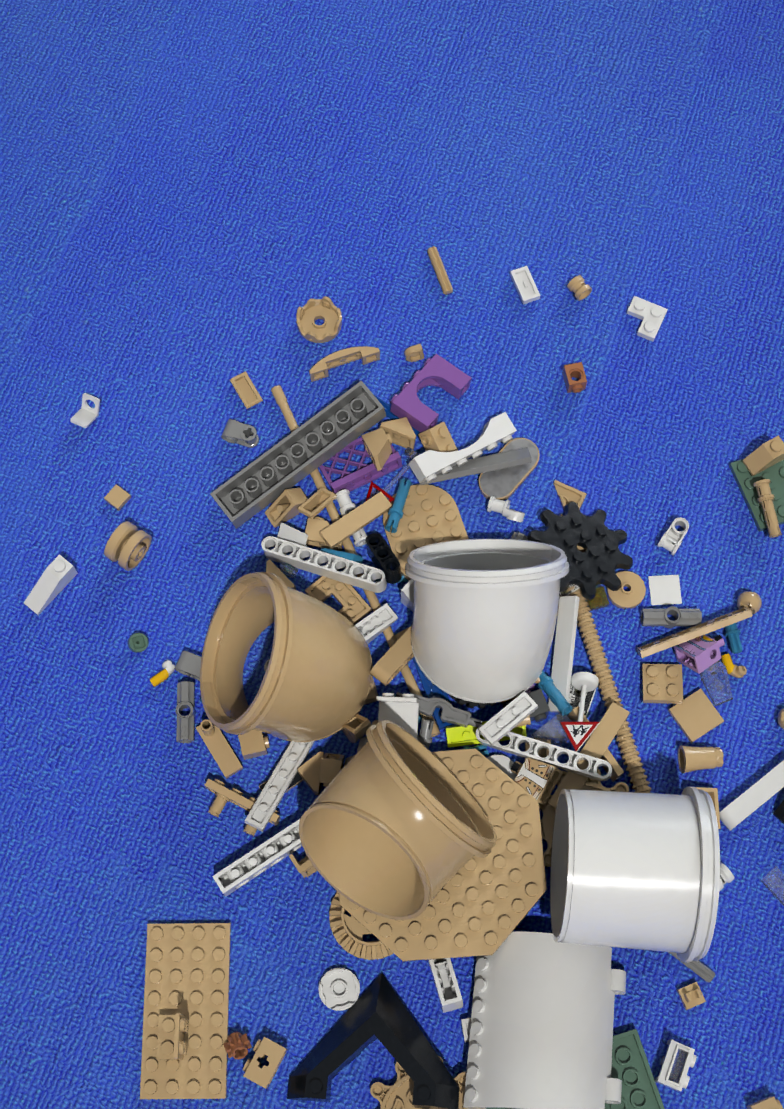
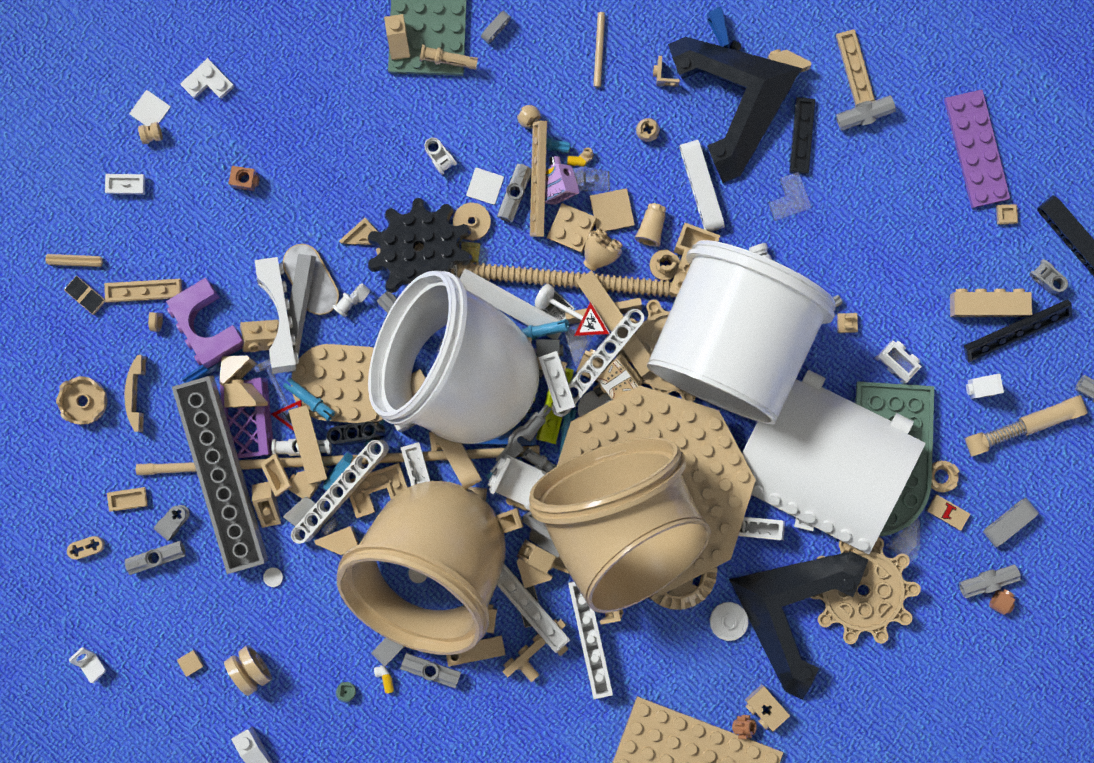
camera: 65 degrees left, 15 degrees up
none -> black tile [64,276,105,315]
none -> tan beam [67,536,105,560]
none -> tan tile [104,279,182,303]
none -> light grey piece [124,540,186,575]
none -> white sticker [129,90,170,126]
none -> white piece [263,568,283,587]
none -> tan piece [583,228,623,271]
none -> tan piece [649,250,680,281]

